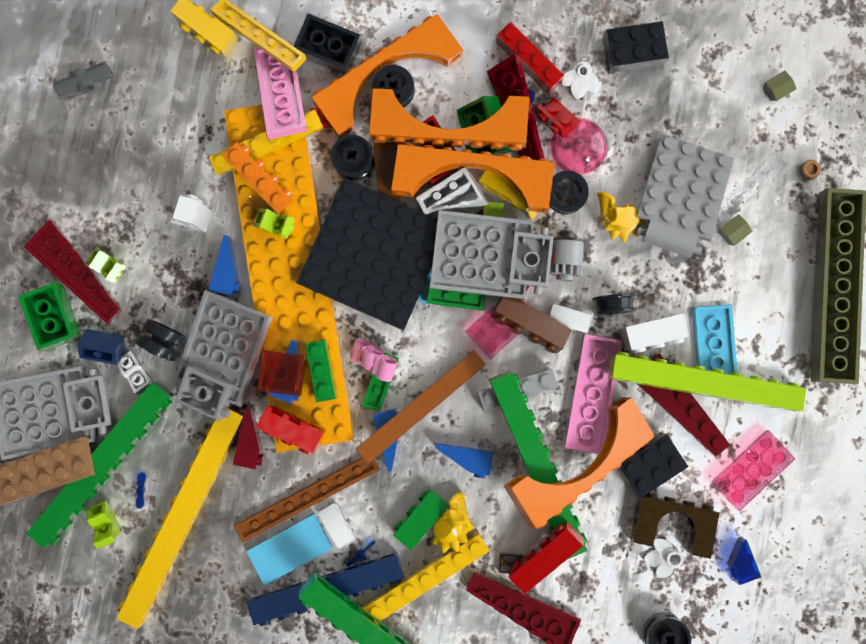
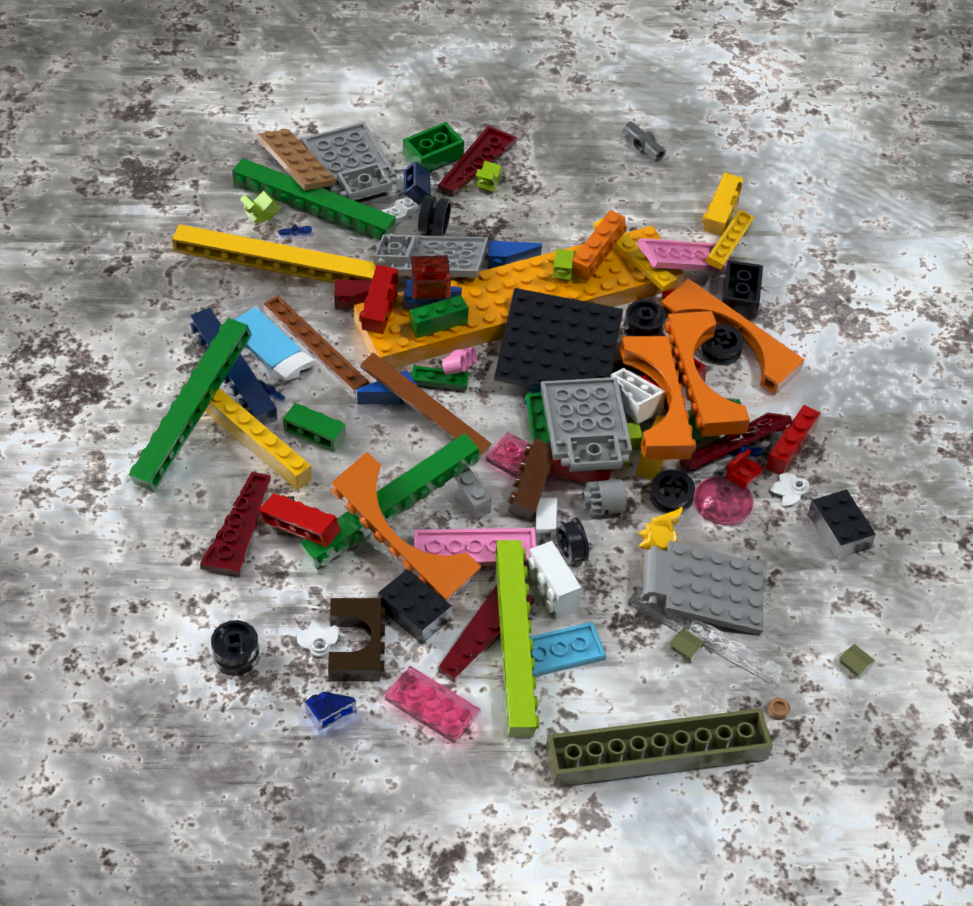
camera: 70 degrees right, 35 degrees down
white wedge [170,194,212,233] -> none
yellow head [432,492,475,553] -> none
blue slope [435,443,493,478] -> none

